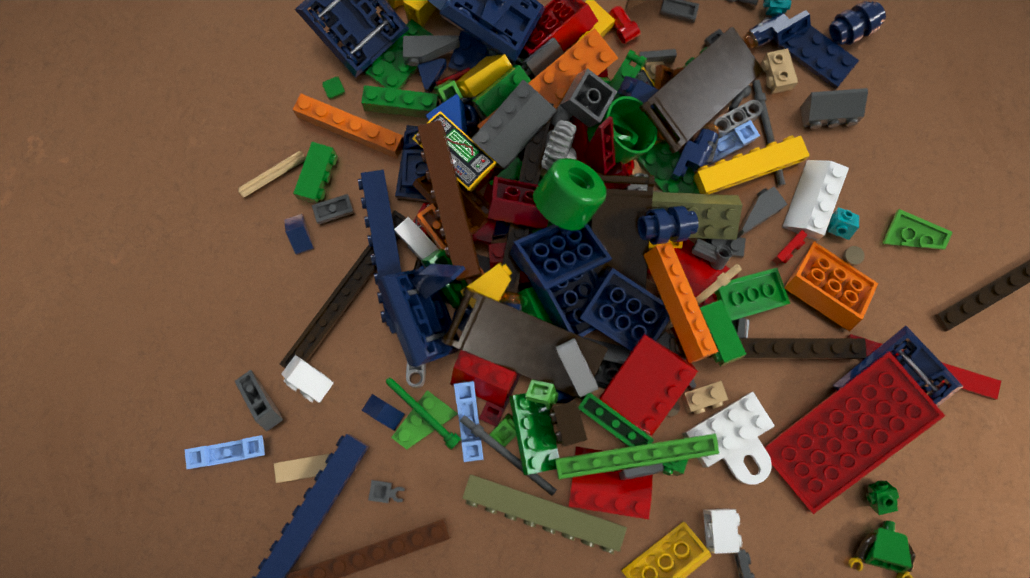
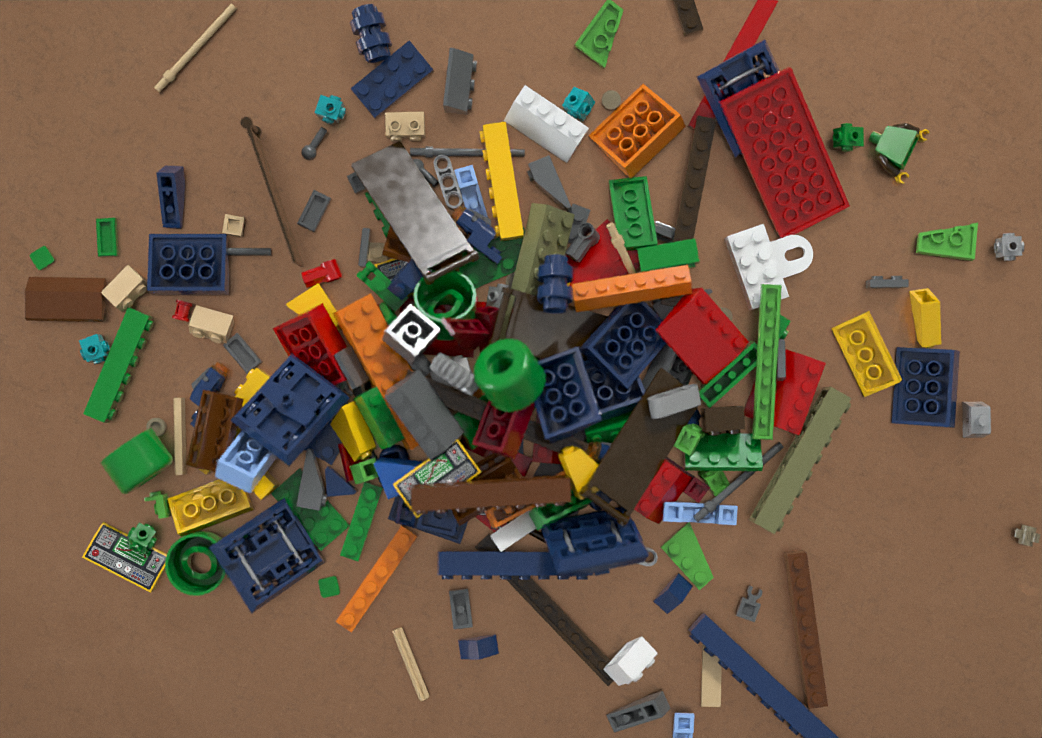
camera: 80 degrees left, 10 degrees up
green brick [293,142,337,204] -> none
green piece [386,378,461,450] -> none
dark blue slope [410,264,465,299] -> none
tan brick [681,381,728,415] -> none
white brick [703,508,742,553] -> none
dark blue plate [743,10,811,49] -> none
red plate [772,230,807,266] -> none

